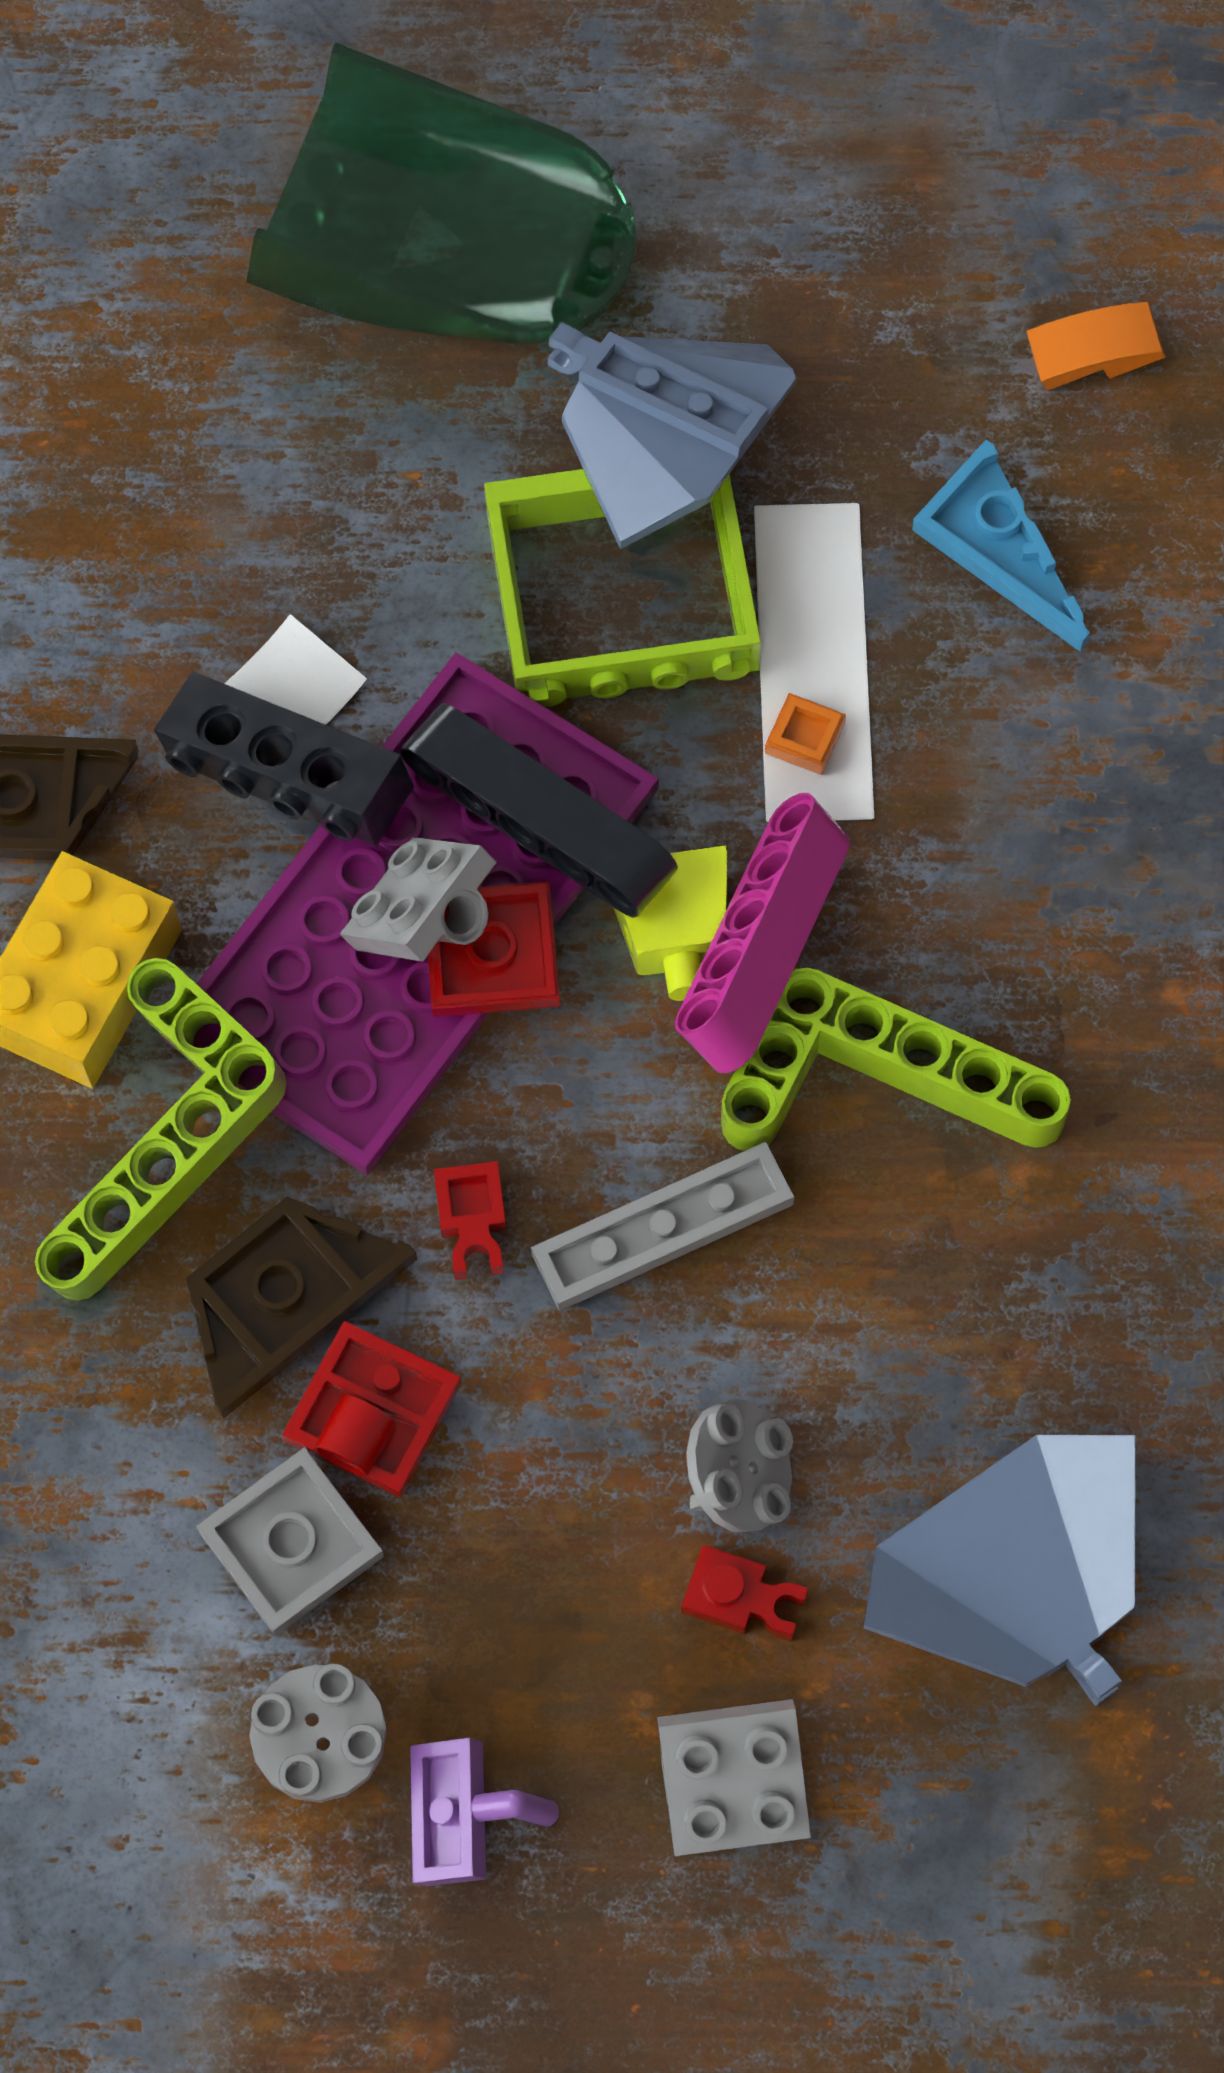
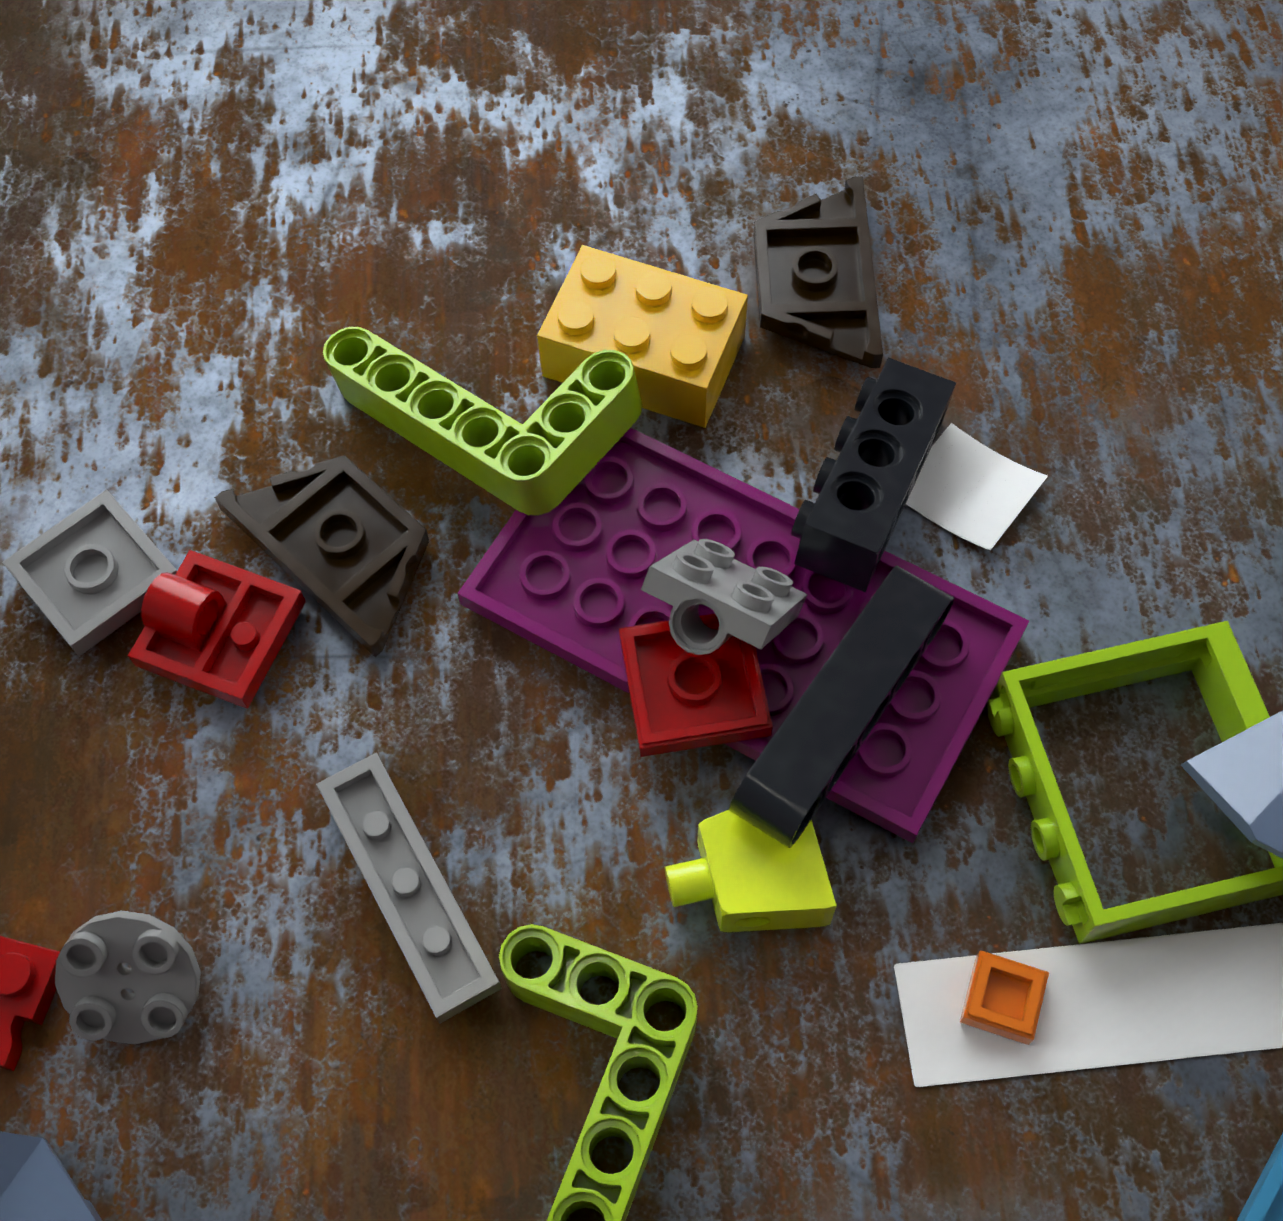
camera: 85 degrees right, 5 degrees down
red plate [434,1161,506,1280] -> none
dark pink beam [675,793,850,1074] -> none

